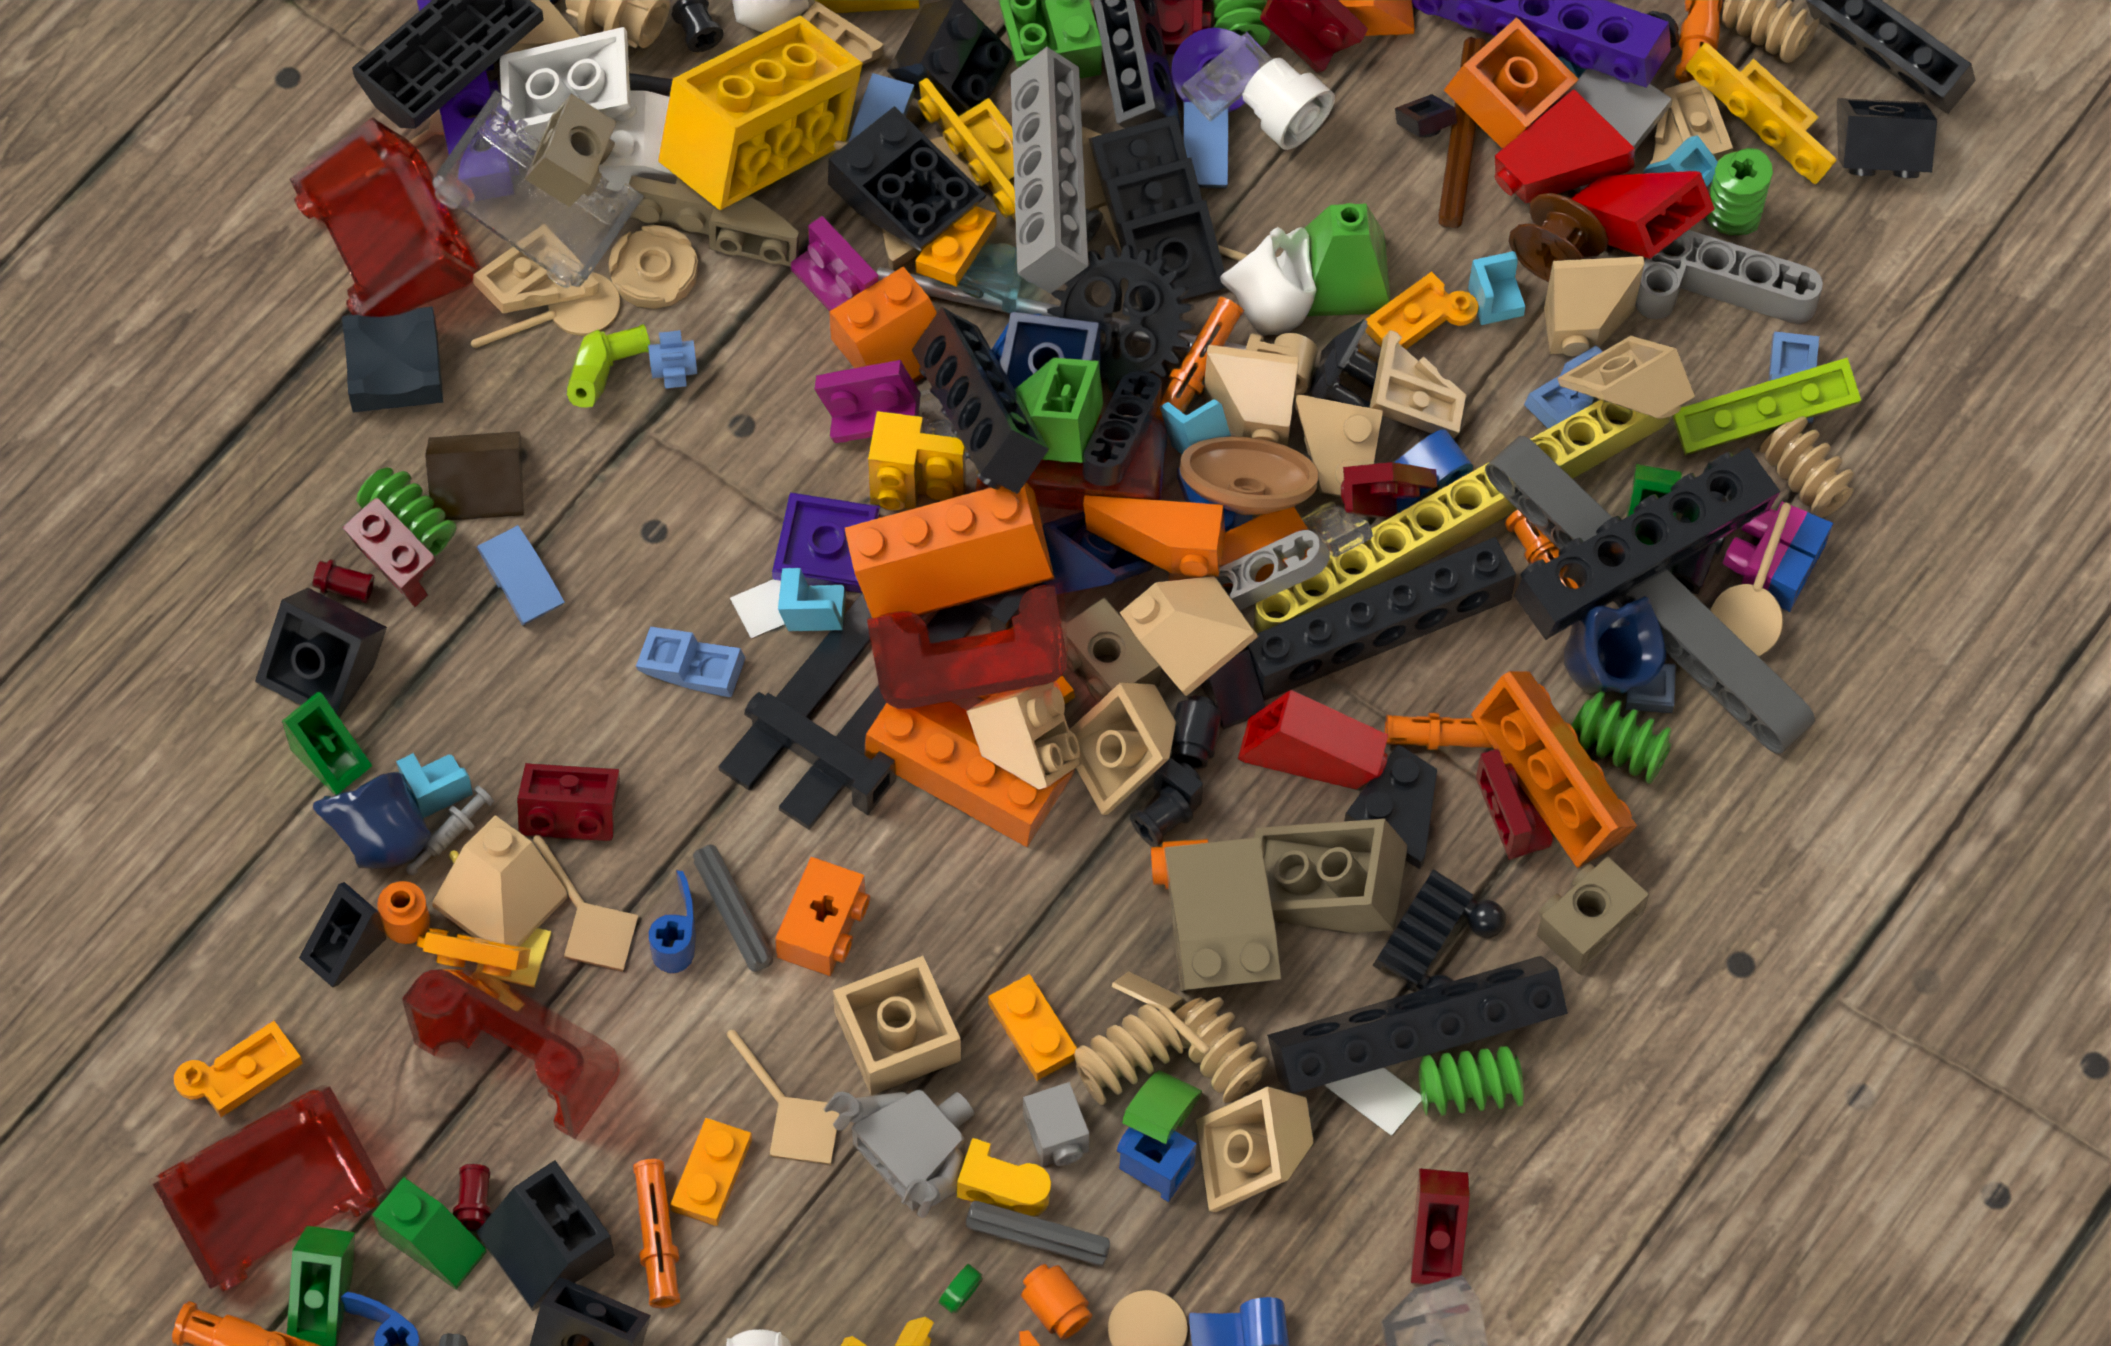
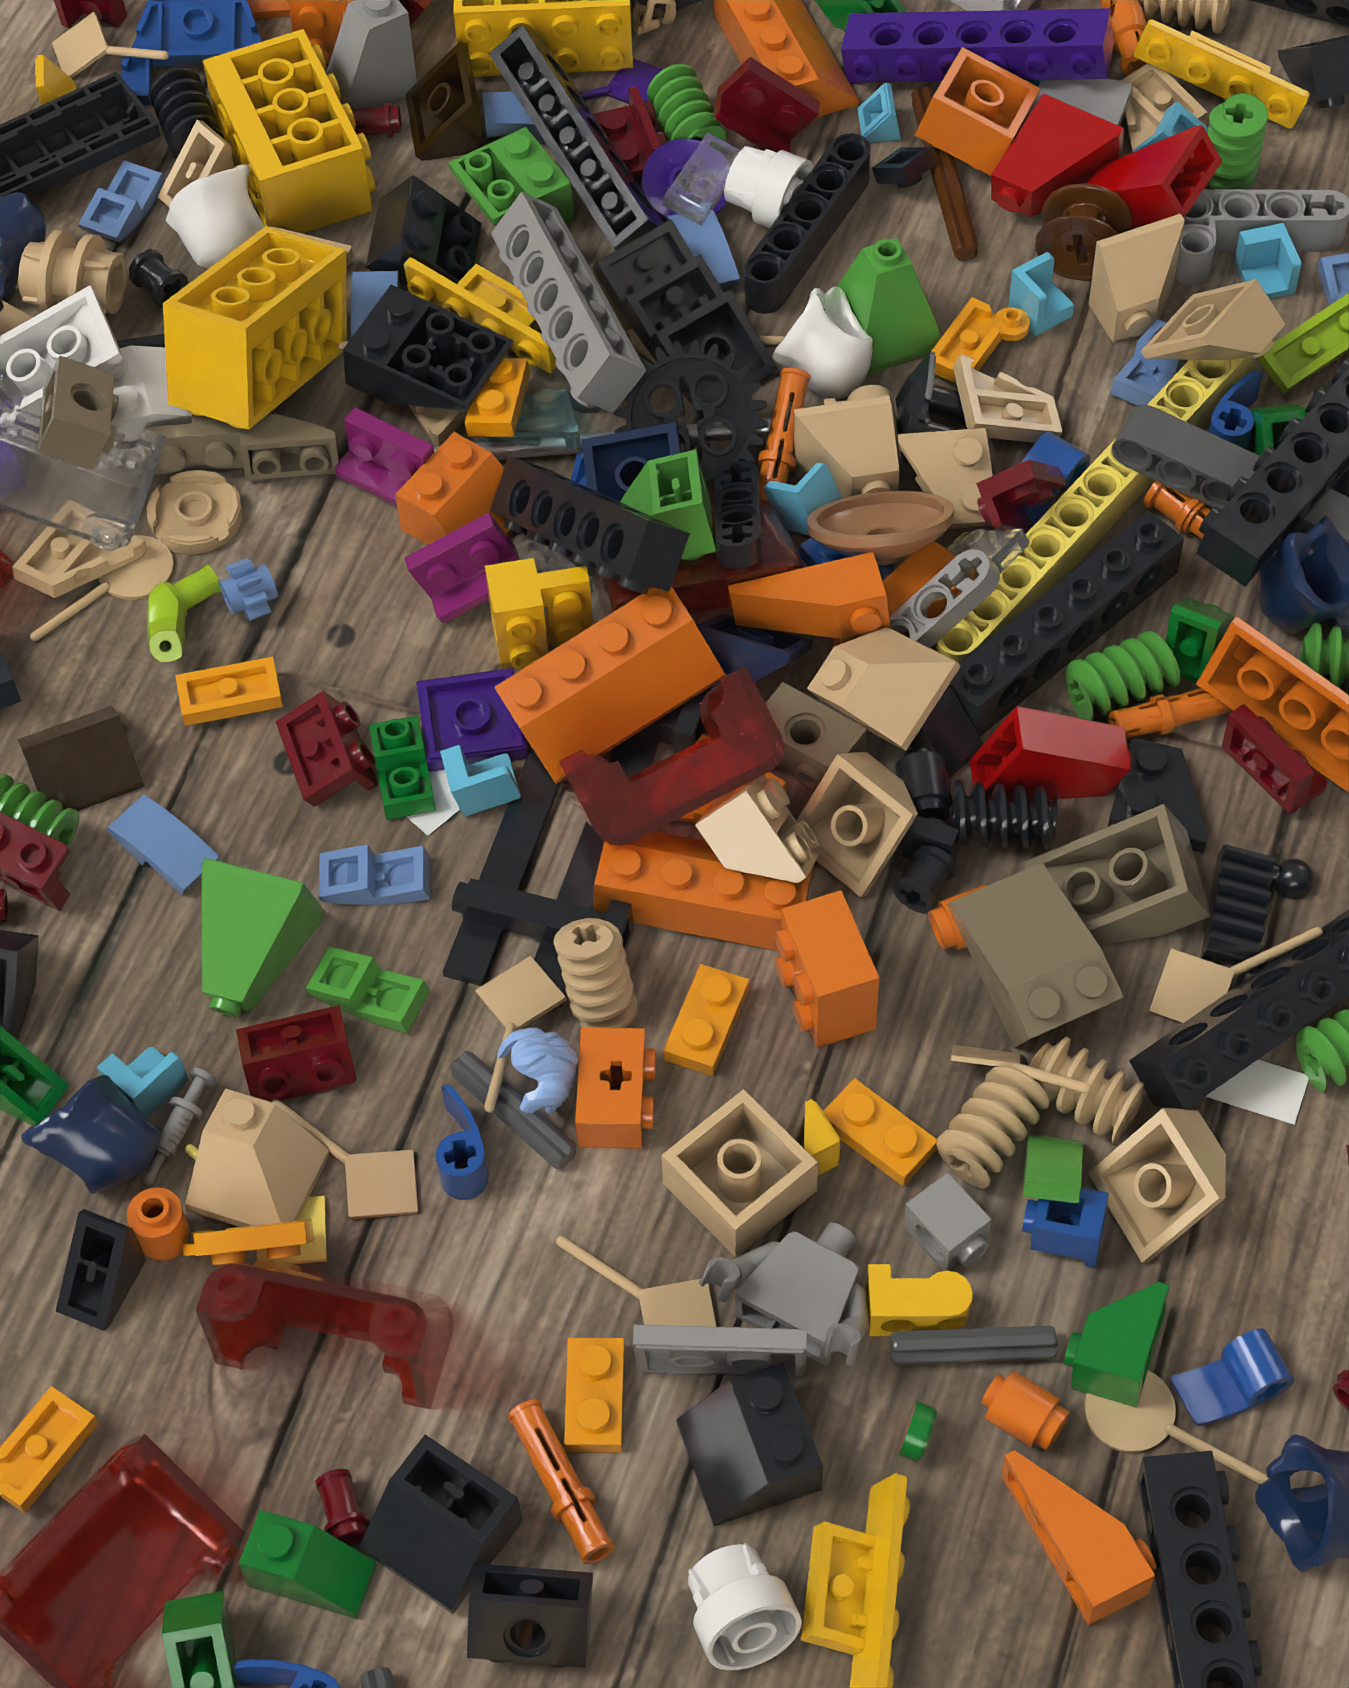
camera: 15 degrees left, 5 degrees down
none -> light orange plate [175,656,283,726]
none -> bright green slope [201,858,325,1018]
none -> dark red bracket [275,691,378,807]
none -> bright green slope [306,946,430,1034]
none -> green slope [369,716,436,820]
none -> tan piece [475,956,567,1113]
none -> light blue hair [497,1027,579,1114]
none -> tan piece [553,918,638,1028]
none -> light grey tile [633,1325,807,1377]
none -> light orange plate [663,964,750,1077]
none -> black slope [676,1362,823,1526]
none -> black beam [744,133,871,314]
none -> orange brick [775,890,879,1048]
none -> yellow slope [804,1099,840,1176]
none -> medium azure slope [857,82,901,143]
none -> black piece [951,780,1058,851]
none -> green slope [1064,1282,1169,1408]
none -> bright green piece [1066,631,1180,721]
none -> tan piece [1149,927,1323,1023]
none -> green slope [1165,597,1235,684]
none -> blue panel [1209,370,1262,450]
none -> medium azure panel [1234,223,1301,299]

